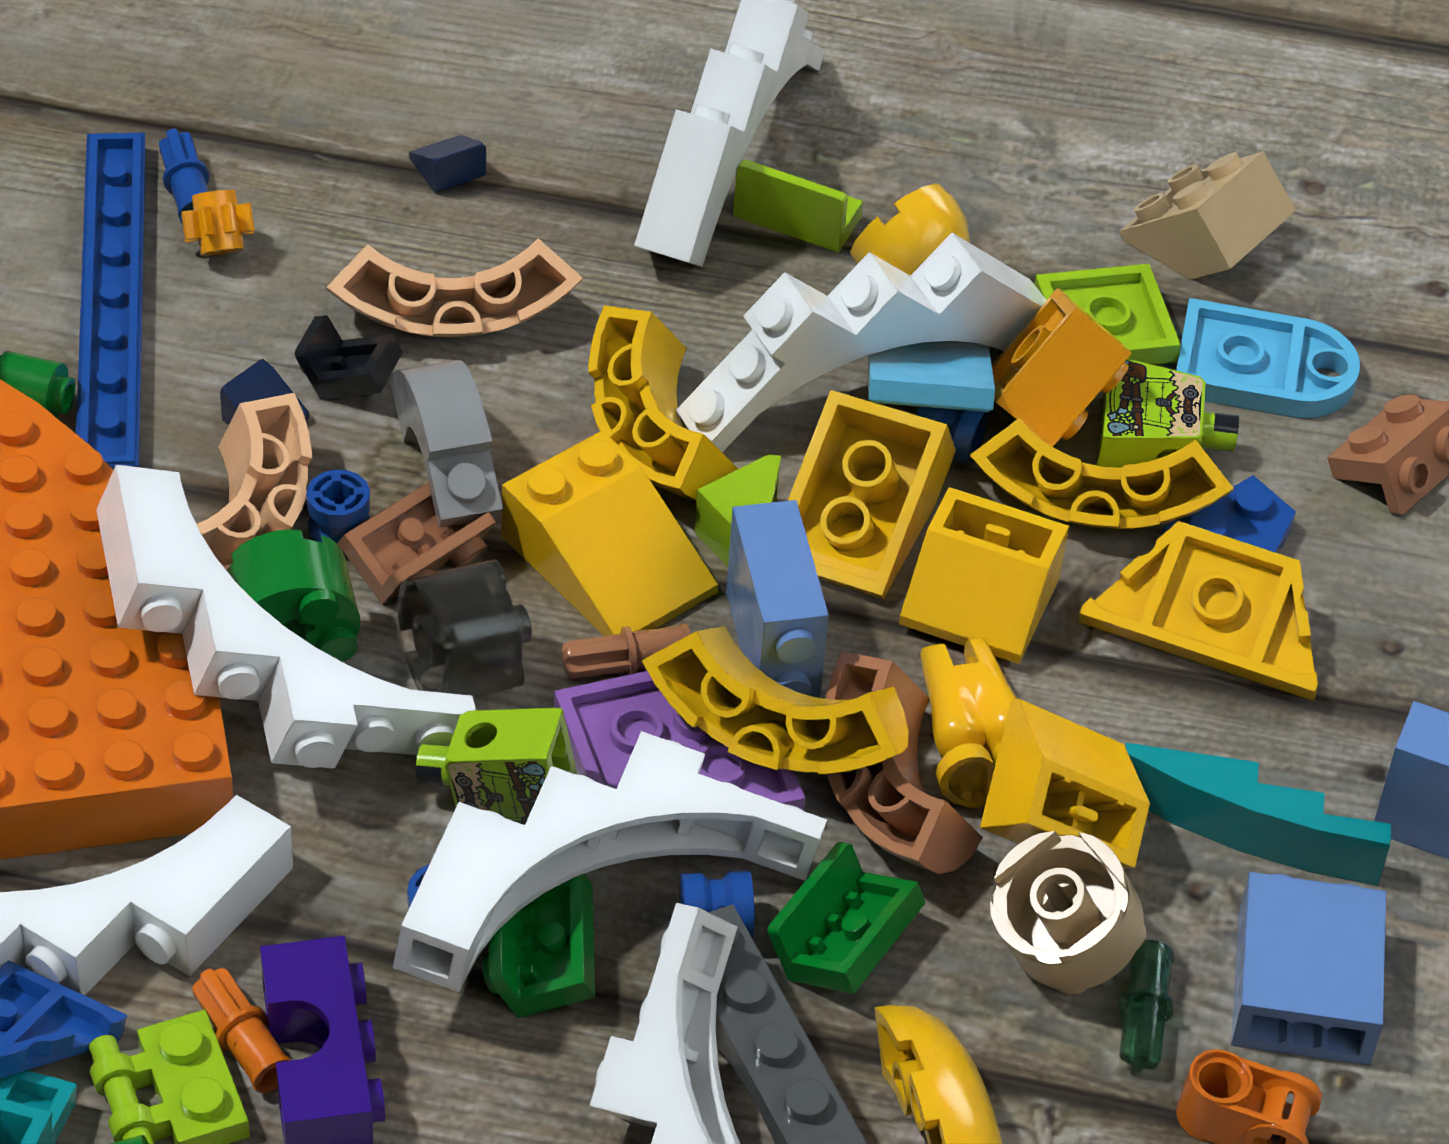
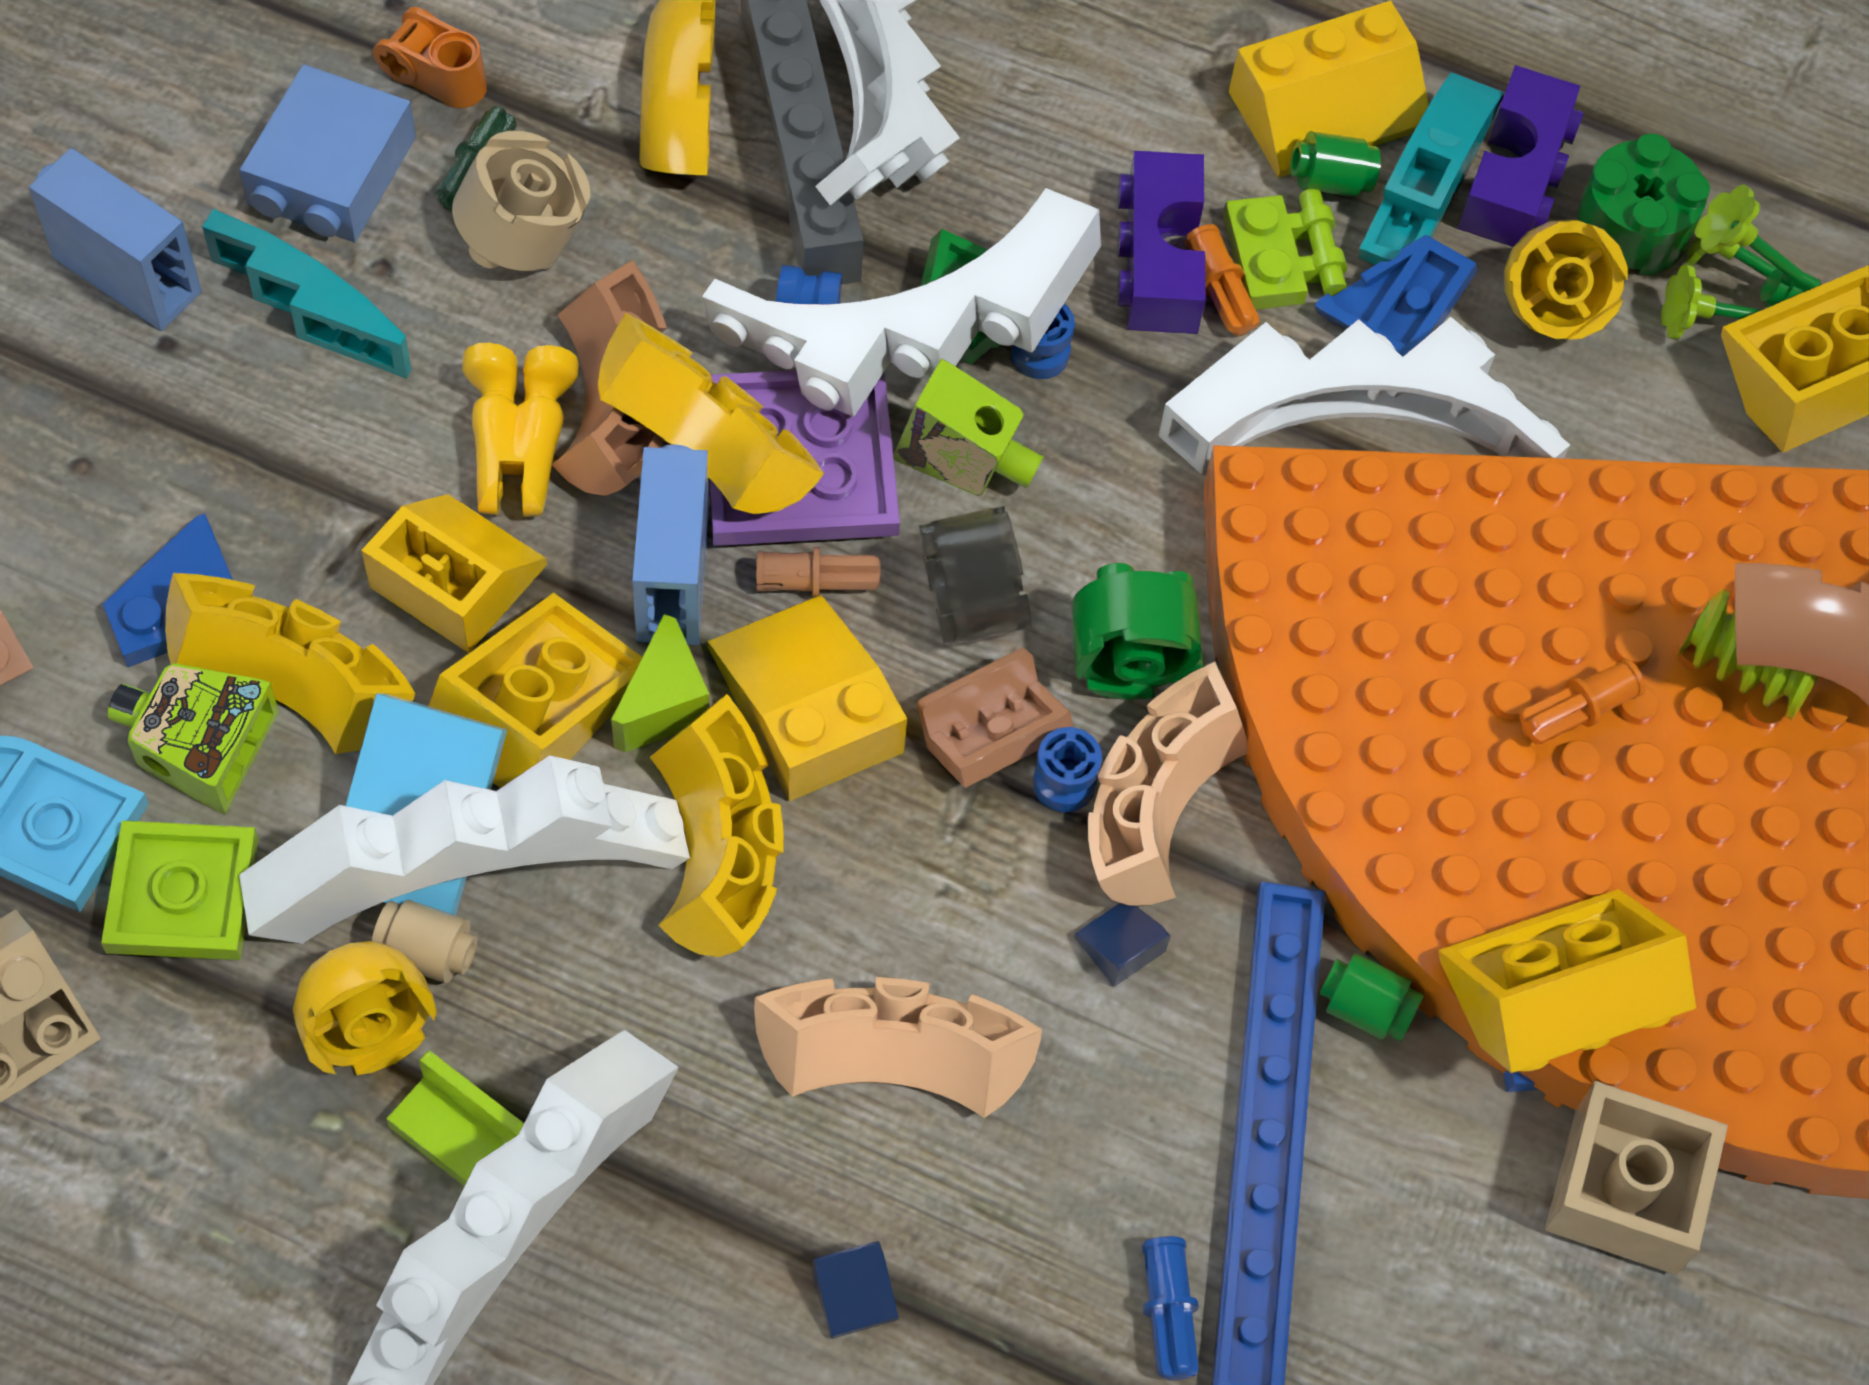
camera: 170 degrees left, 15 degrees up
white arch [96,465,476,768] -> none
light orange gear [181,190,255,256] -> none
black bracket [294,315,403,399] -> none
light grey arch [391,359,503,528] -> none
green bracket [768,842,926,994] -> none
yellow slope [980,699,1150,869] -> none
light orange slope [992,288,1132,447] -> none
yellow wing [1079,521,1318,701] -> none

